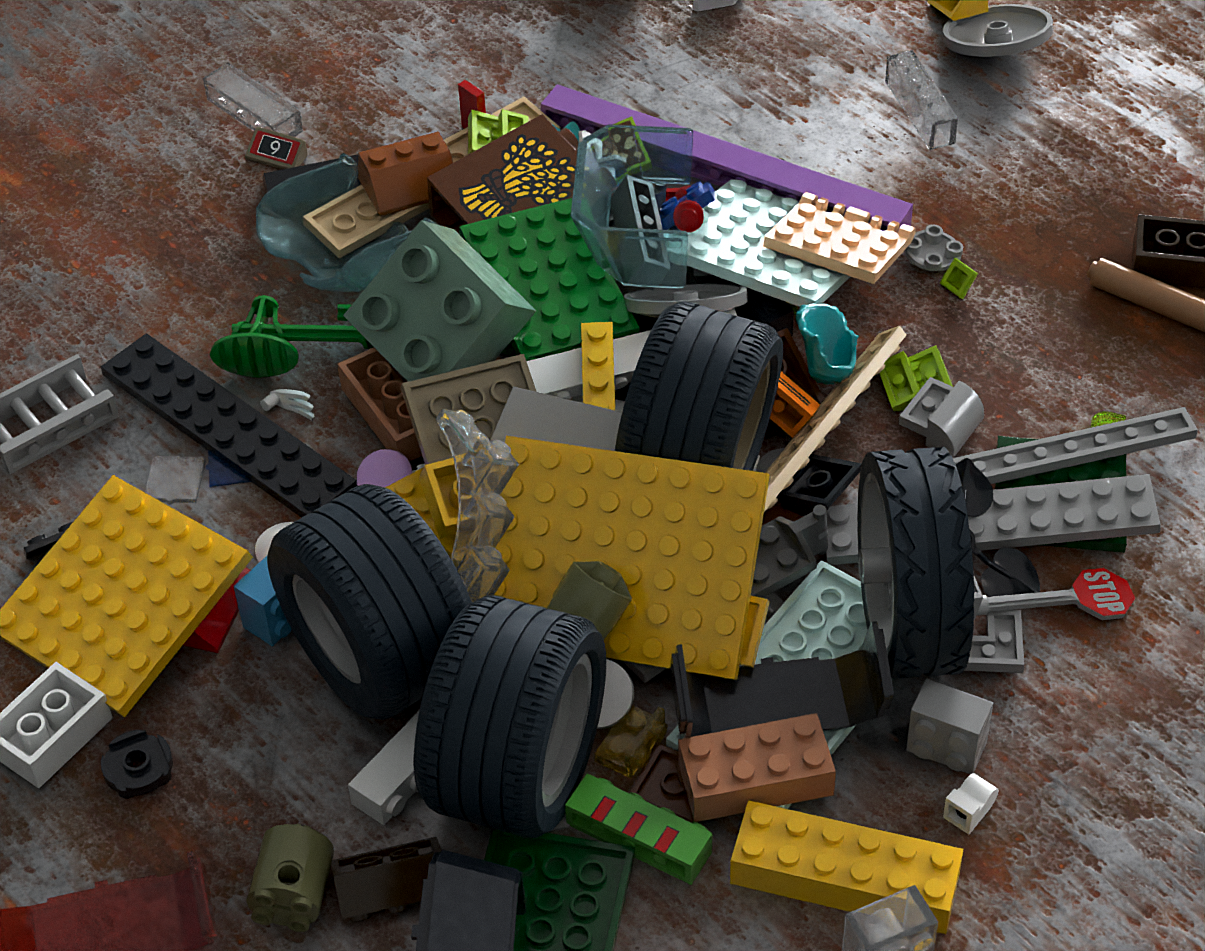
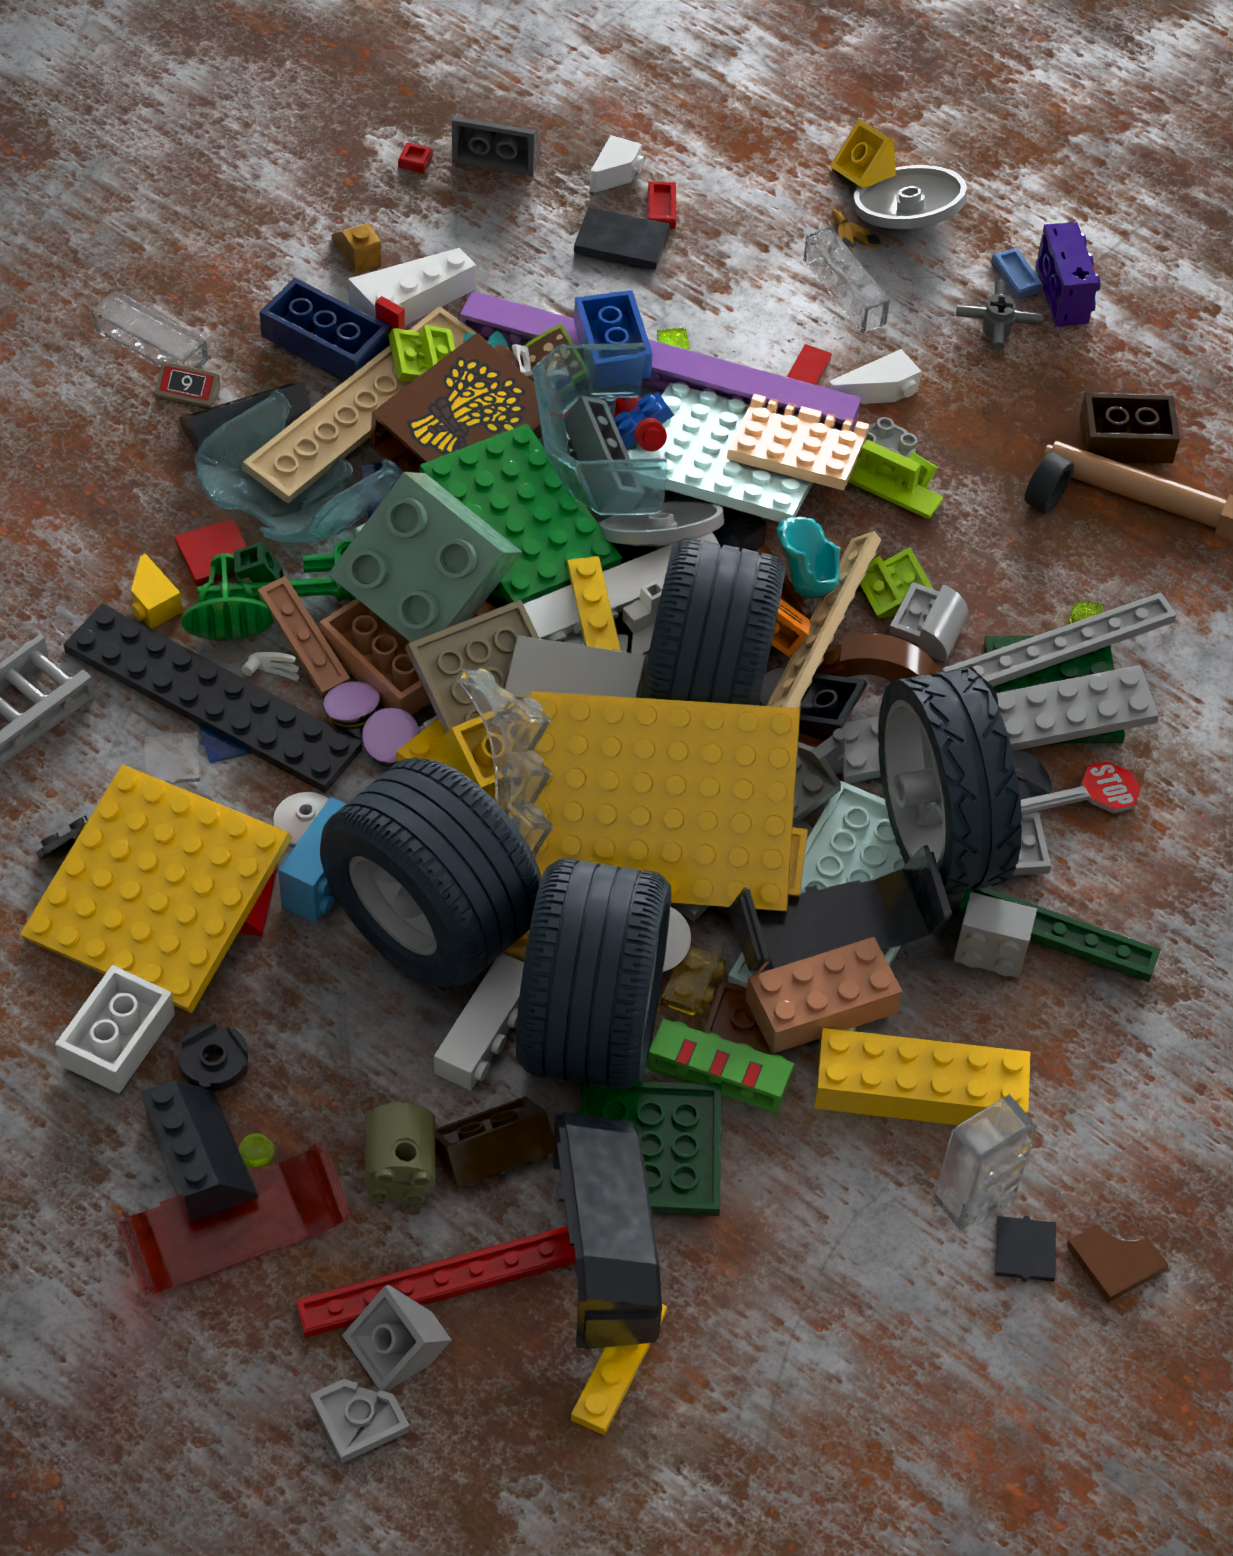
camera: 15 degrees left, 5 degrees up
dark orange slope [358,131,453,216] -> none
olive cylinder [547,561,632,639] -> none
white leg [943,773,999,835] -> none
none -> yellow slope [130,554,183,629]
none -> black slope [141,1080,259,1222]
none -> red tile [175,518,247,587]
none -> dark green leg [234,542,283,583]
none -> clear neon green plate [238,1133,274,1168]
none -> nougat plate [258,575,350,697]
none -> dark blue brick [260,278,390,380]
none -> lavender piece [323,681,380,738]
none -> pearl gold slope [331,223,381,275]
none -> white wedge [348,248,476,326]
none -> black tile [574,207,670,270]
none -> blue brick [574,290,653,386]
none -> red tile [648,181,676,229]
none -> clear neon green tile [657,327,690,350]
none -> red tile [787,344,832,385]
none -> reddish brown arch [821,634,937,682]
none -> white slope [828,349,922,404]
none -> pearl gold piece [832,209,880,258]
none -> lime bracket [848,440,943,519]
none -> dark grey bar [956,280,1043,350]
none -> dark green plate [958,887,1161,982]
none -> medium blue tile [991,247,1043,299]
none -> black tyre [1024,452,1074,513]
none -> dark purple piece [1036,222,1101,326]

